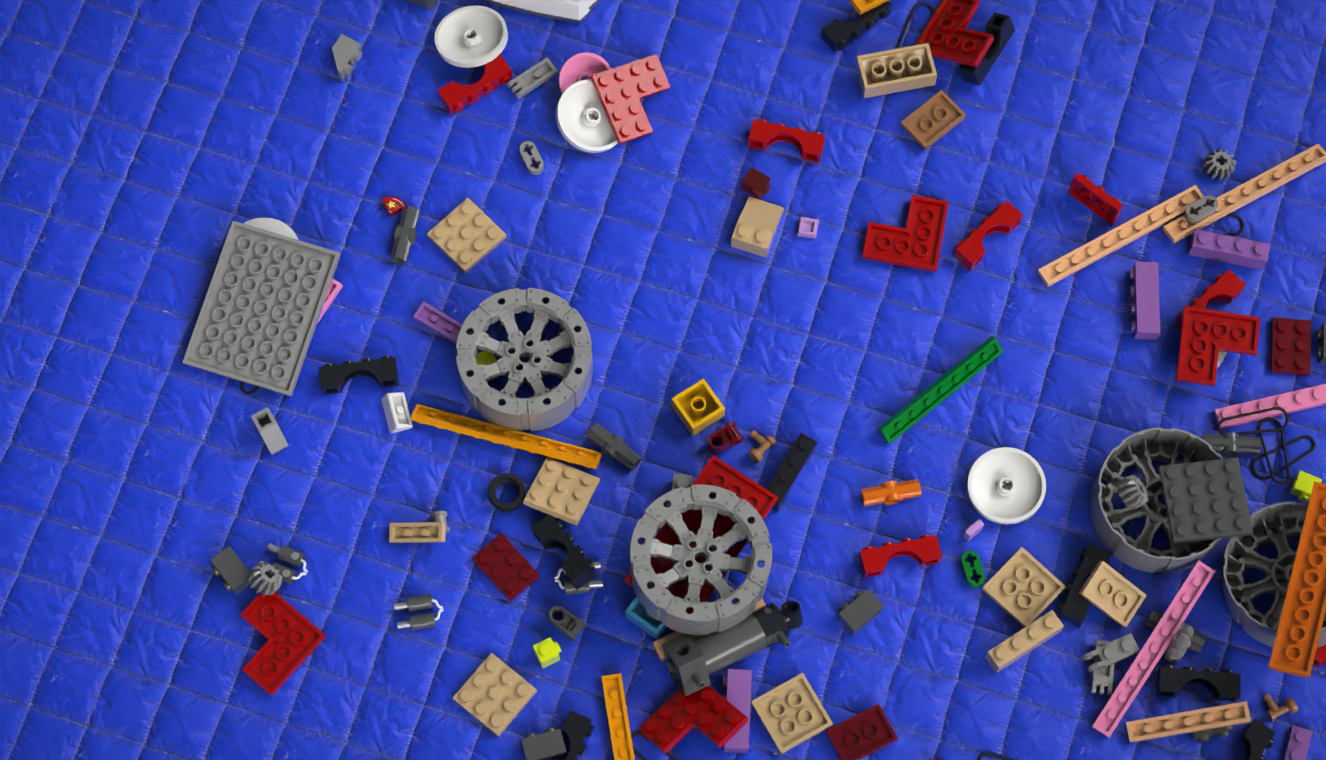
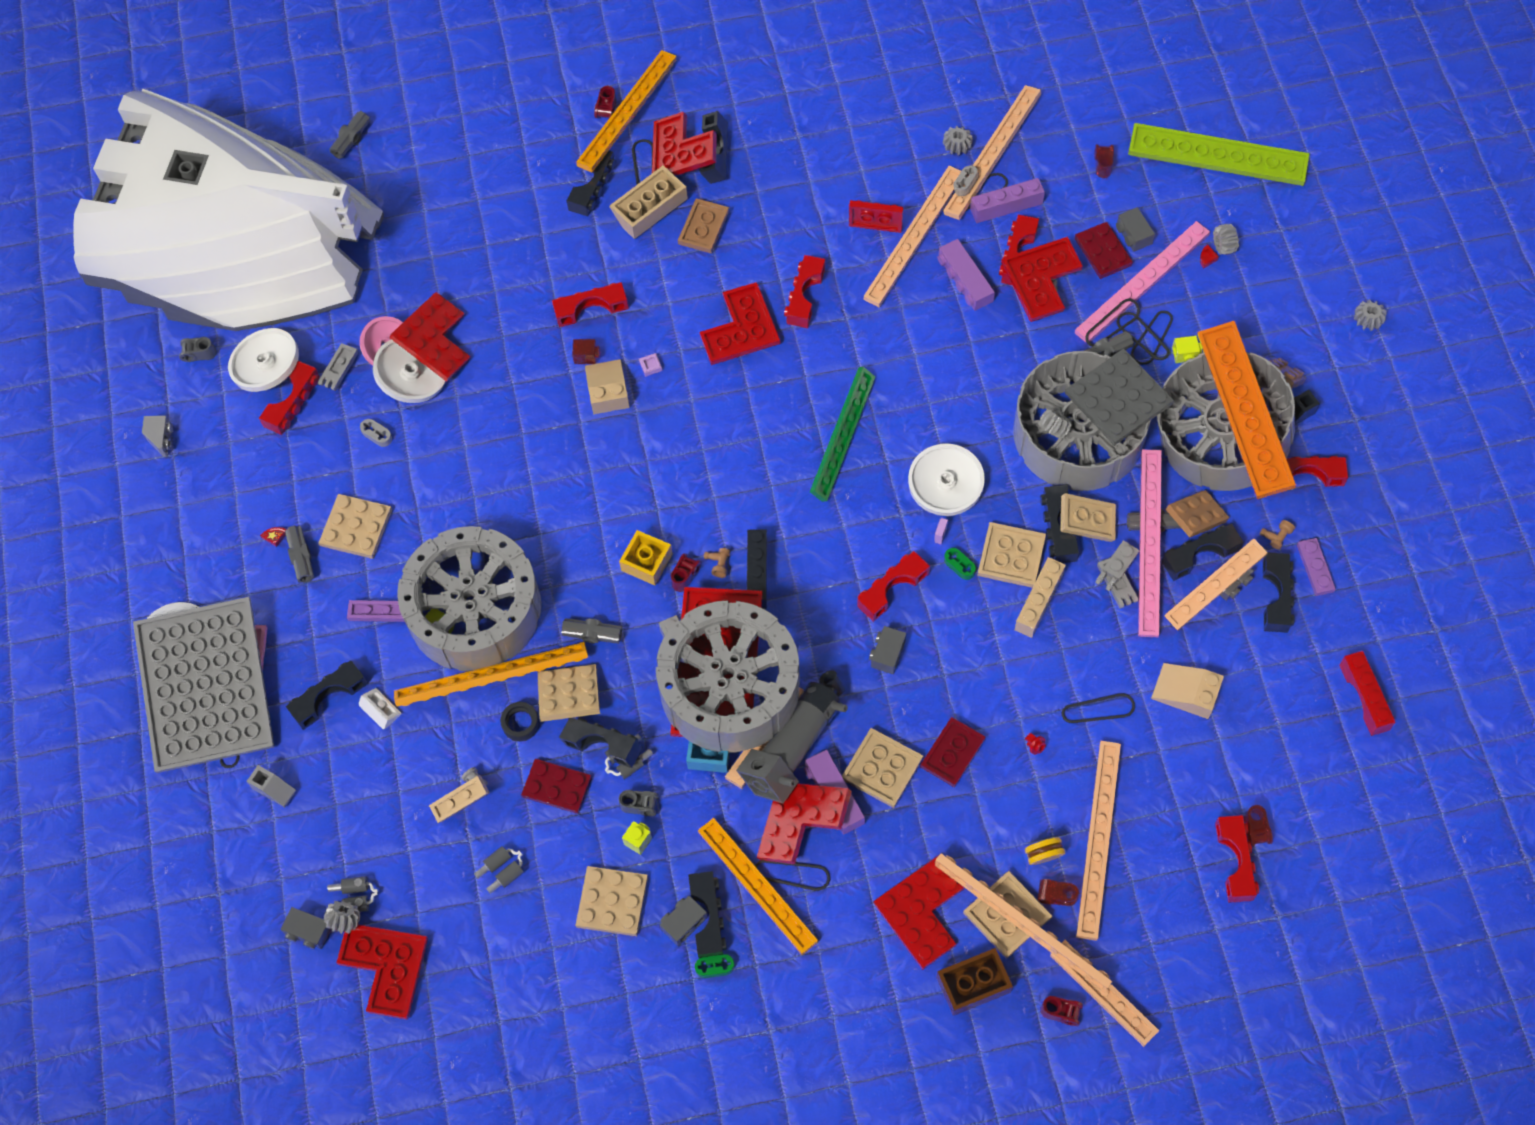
camera: 25 degrees left, 5 degrees down
orange piece [860,479,921,507] -> none
light grey hinge [1164,625,1194,665] -> none
none -> medium nougat plate [1165,490,1229,538]

